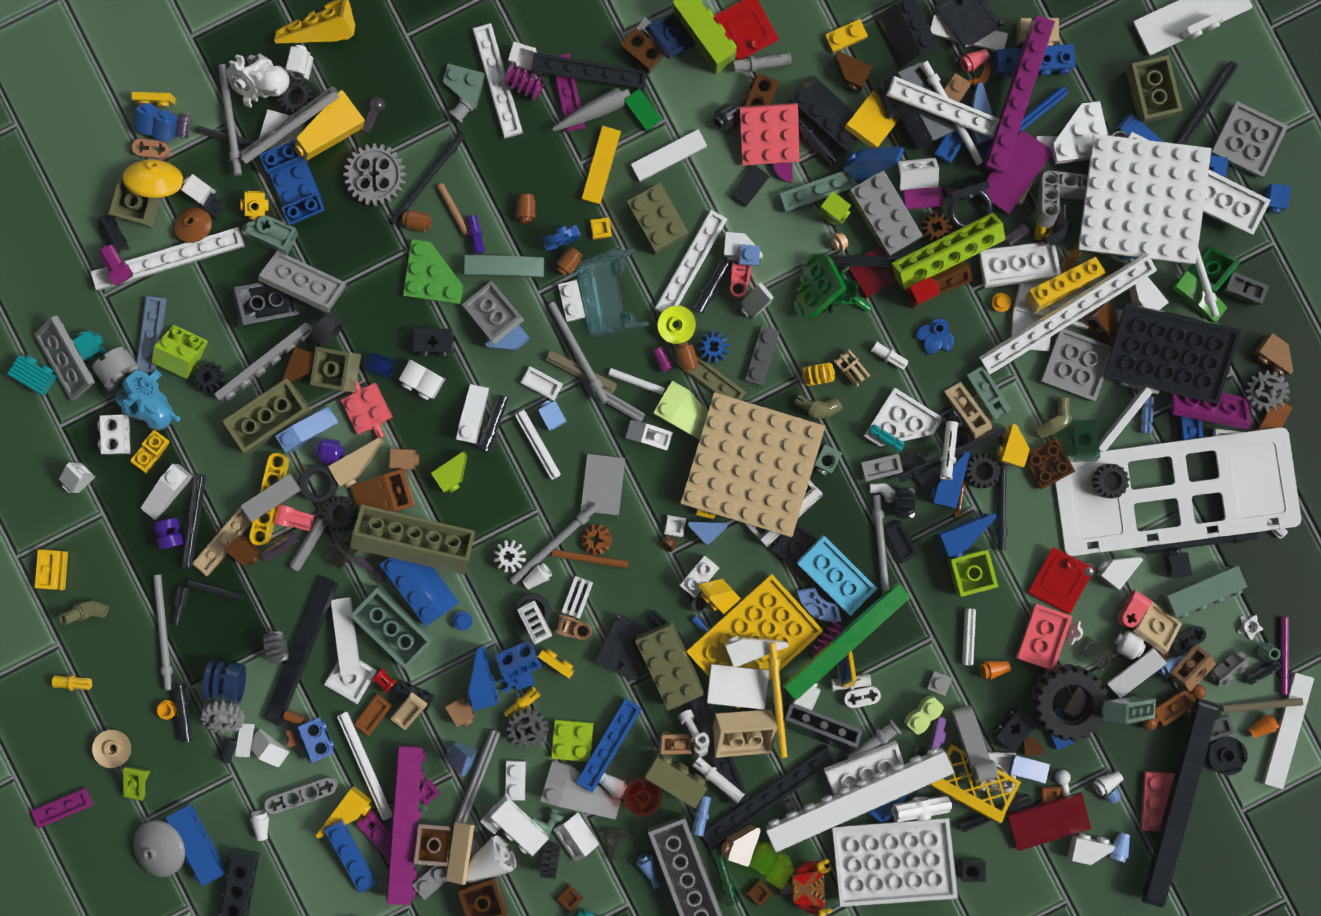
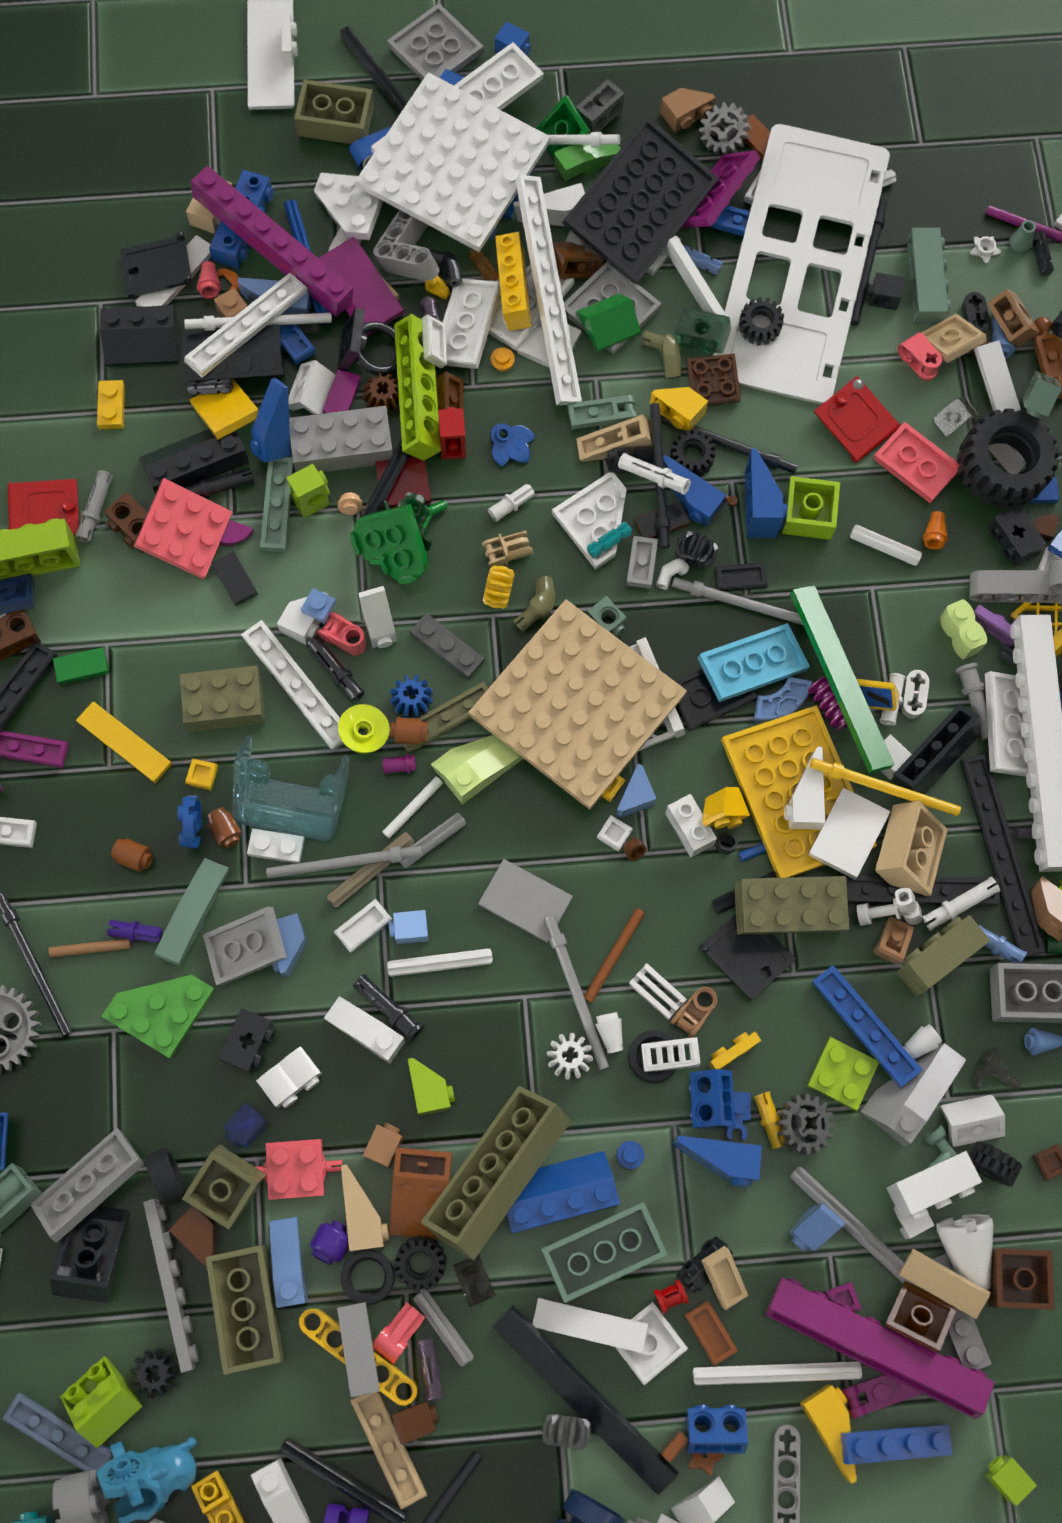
camera: 70 degrees left, 15 degrees down
clear purple bar [354,556,388,583] -> none
dark orange brick [402,210,432,232] -> none
medium nougat brick [445,696,476,727] -> none
white plate [505,760,526,801] -> none
light grey piece [552,88,630,131] -> none
dark orange gear [581,524,612,555] -> none
clear red cylinder [623,777,662,817] -> none
white slope [626,420,673,450] -> none
white tile [631,129,707,182] -> none
black head [713,102,740,131] -> none
reddish brown slope [834,50,872,92] -> none
light grey plate [927,671,952,696] -> none
white plate [1066,621,1083,645] -> none
white slope [1097,557,1143,590] -> none
white head [1115,631,1146,660] -> none
light grey hinge [1210,650,1250,687] -> none
none -> white tile [422,314,447,368]
none -> green slope [576,293,641,352]

